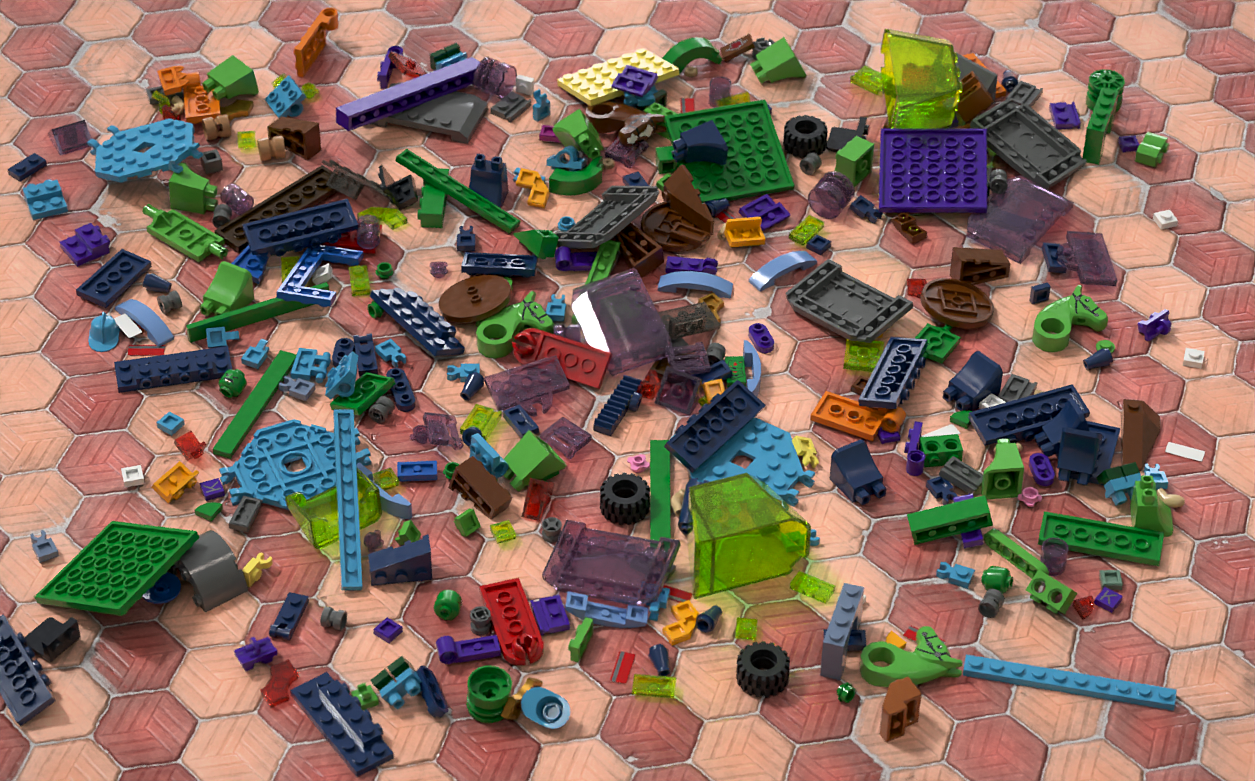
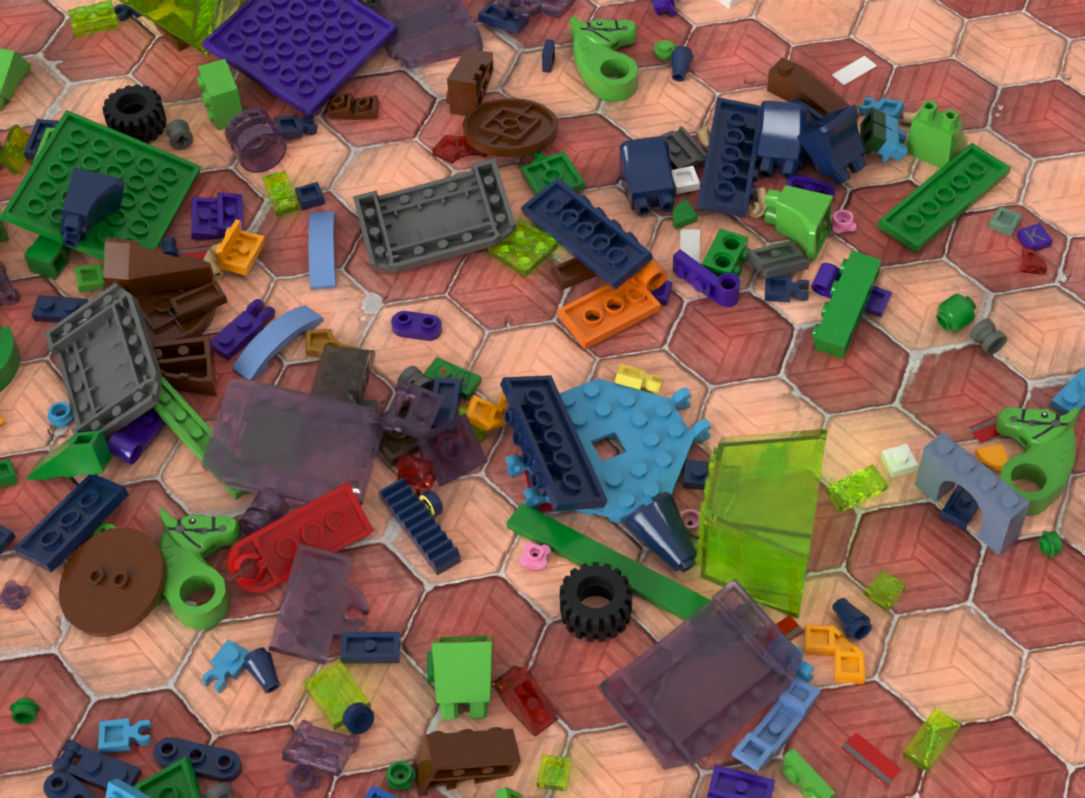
camera: 55 degrees left, 10 degrees up
dark blue plate [370,288,465,356] -> none
dark azure plate [470,433,508,481] -> none
clear purple plate [539,417,592,459] -> none
dark grey wheel [542,517,562,543] -> none
dark azure plate [546,294,566,321] -> none
dark blue cone [648,644,671,677] -> none
tan arm [670,489,685,517] -> none
black tyre [736,641,790,698] -> none
medium blue slope [743,340,761,397] -> none
black bracket [826,117,870,152] -> none
dark blue hips [830,439,886,505] -> none
dark azure plate [936,562,975,589] -> none
bright green beam [984,528,1049,579] -> none
bright green brick [1026,569,1078,614] -> none
wheel [1040,537,1069,576] -> none

